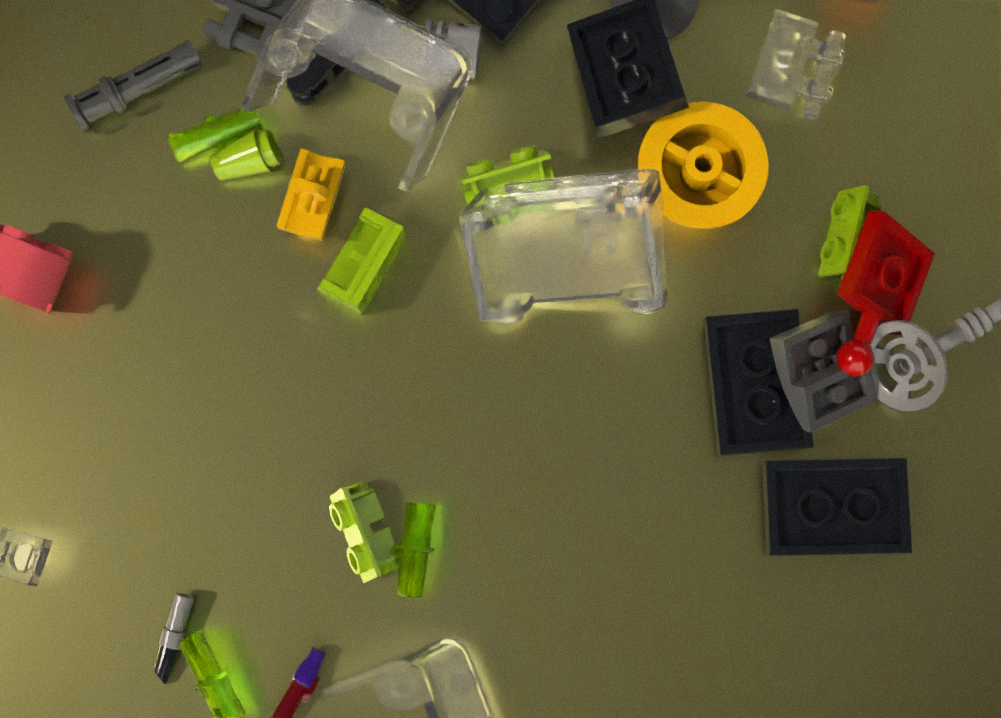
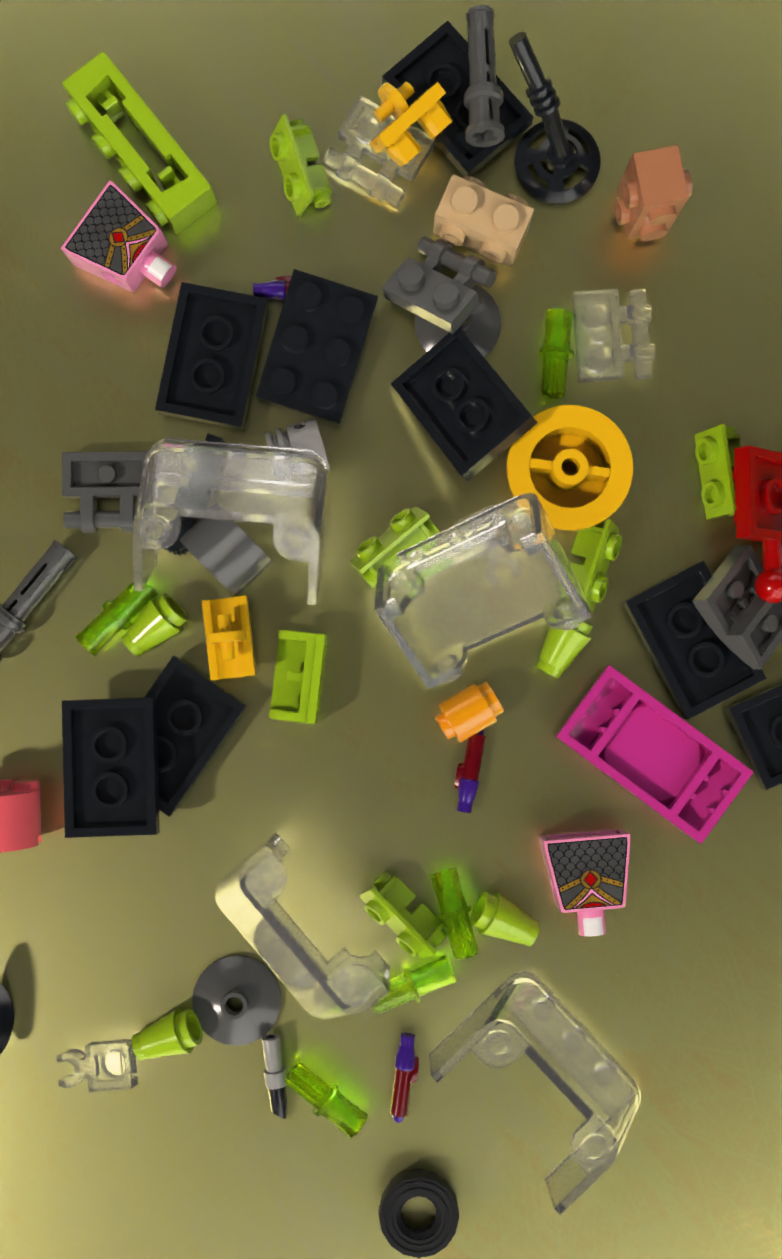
camera: 20 degrees left, 5 degrees up
none -> black plate [62,697,160,838]
none -> lime cone [131,1008,203,1061]
none -> black plate [144,656,248,817]
none -> dark grey piece [179,503,272,596]
none -> dark grey dish [192,955,281,1046]
none -> clear windscreen [216,832,390,1020]
none -> clear neon green axle [367,955,457,1014]
none -> light orange brick [435,681,504,743]
none -> dark red piece [455,730,486,813]
none -> lime cone [470,892,540,946]
none -> lime cone [536,610,593,678]
none -> clear neon green axle [539,308,574,399]
none -> torso [539,829,631,936]
none -> dark pink slope [556,665,754,844]
none -> lime hinge [558,519,622,612]

